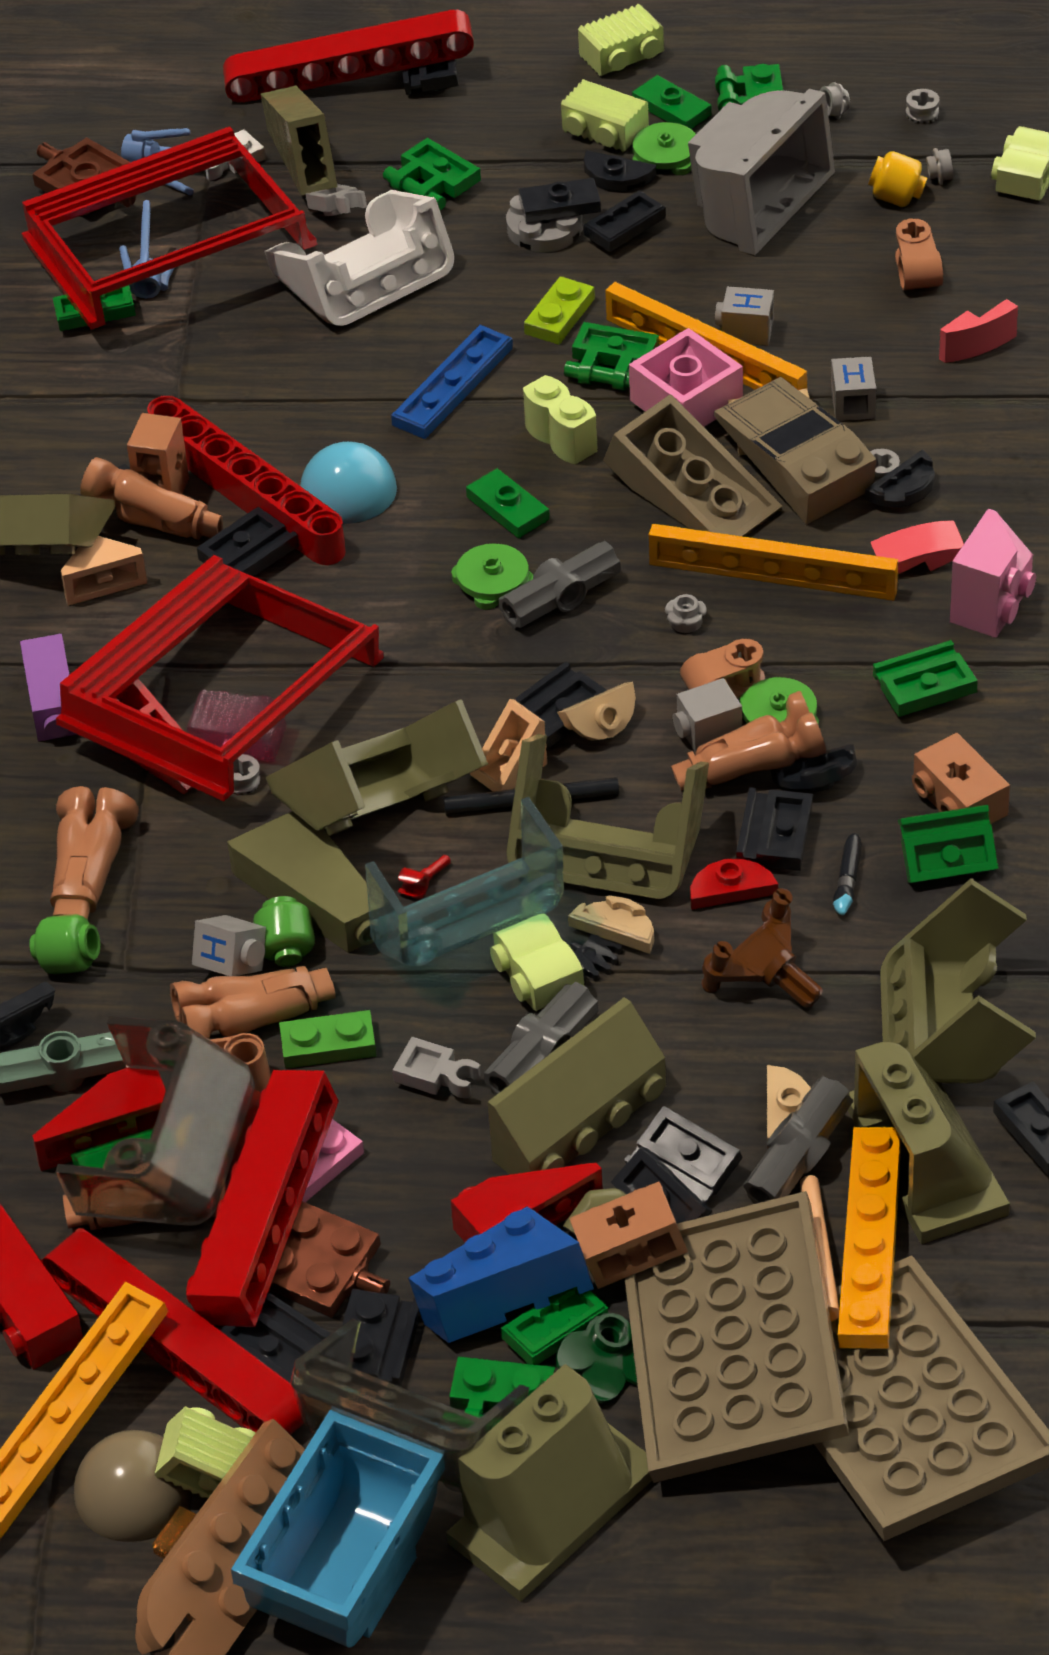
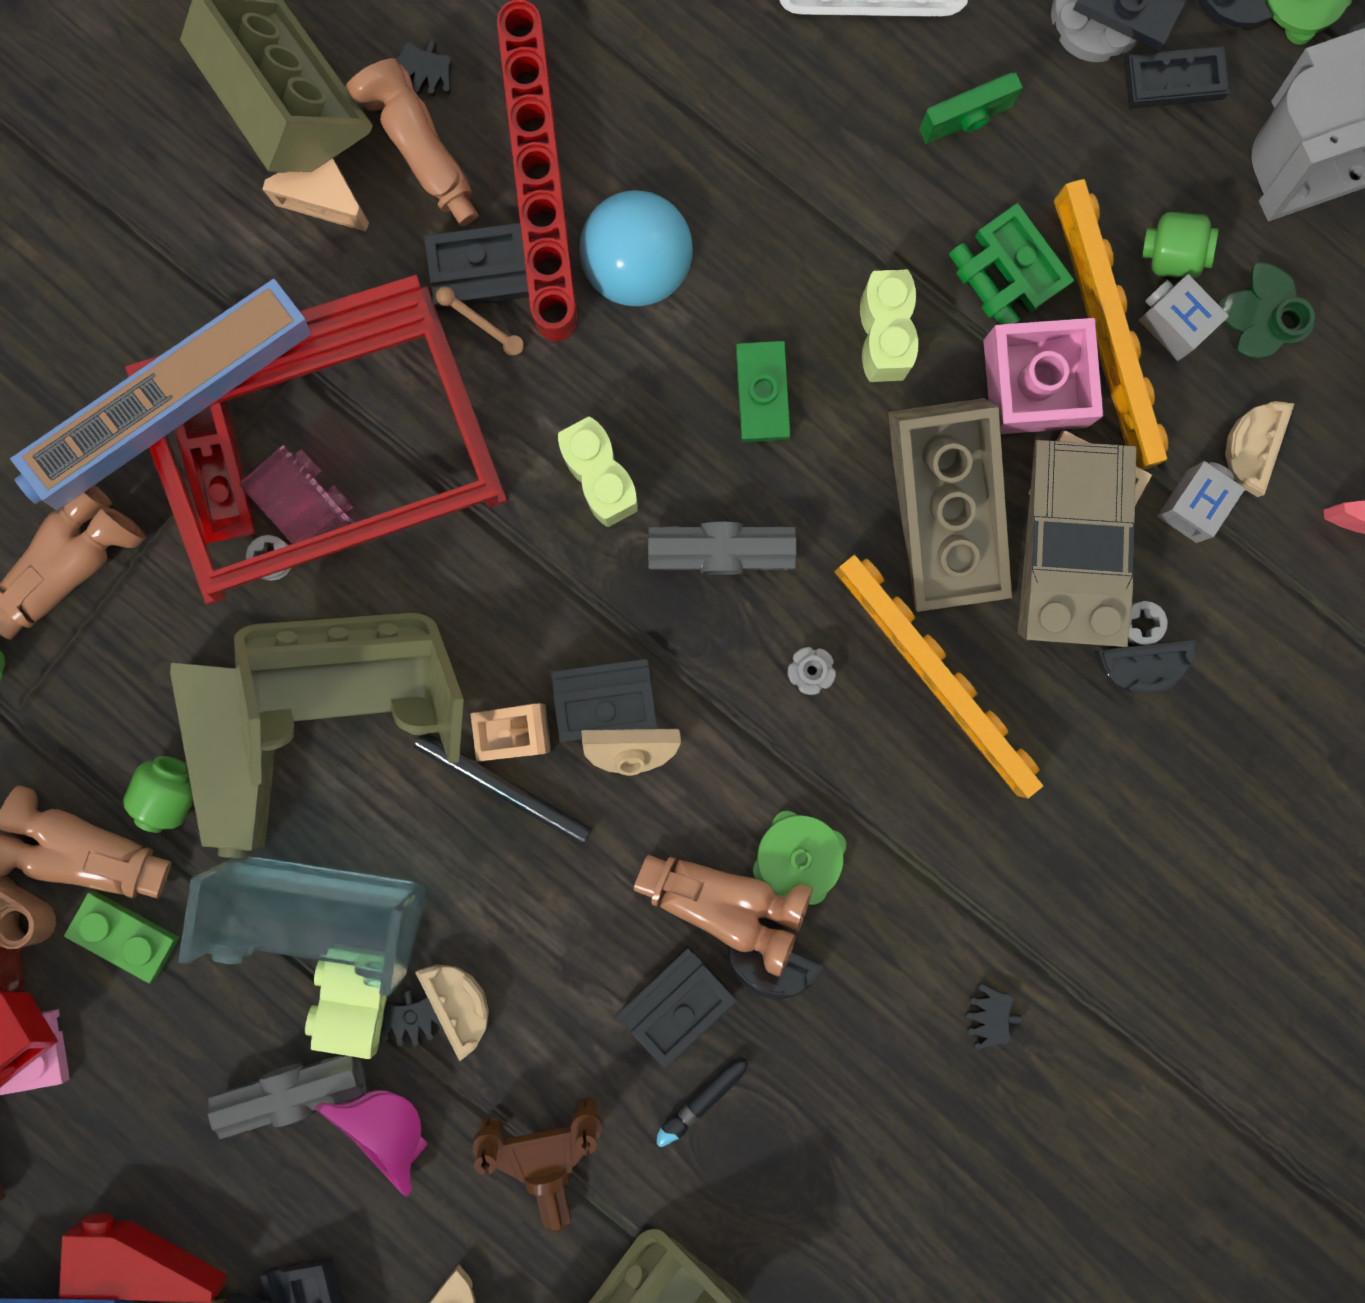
camera: 30 degrees right, 40 degrees up
medium lavender brick [20,634,77,741] -> none
nougat brick [127,413,189,494] -> none
light grey brick [192,915,266,976] -> none
blue tile [391,325,513,439] -> none
light grey plate [392,1037,481,1098] -> none
red hand [398,855,451,899] -> none
bright green piece [451,544,533,610] -> none
olive slope [488,997,666,1175] -> none
olive windscreen [507,734,709,899] -> none
lime plate [524,276,595,345] -> none
light grey brick [673,678,742,751] -> none
nougat piece [680,639,765,699] -> none
red plate [690,859,778,910] -> none
coral slope [870,521,964,574] -> none
green plate [873,640,978,717] -> none
green plate [898,805,998,883] -> none
nougat brick [912,733,1010,824] -> none
bright pink slope [950,509,1036,638] -> none
none -> brick [10,278,311,511]
none -> dark pink hat [315,1090,428,1197]
none -> medium nougat hinge [436,286,524,356]
none -> yellowish green brick [558,416,638,527]
none -> green plate [919,73,1023,144]
none -> black piece [965,983,1022,1050]
none -> bright green head [1143,212,1219,279]
none -> dark green plate [1217,262,1315,359]
none -> tan plate [1225,401,1294,497]

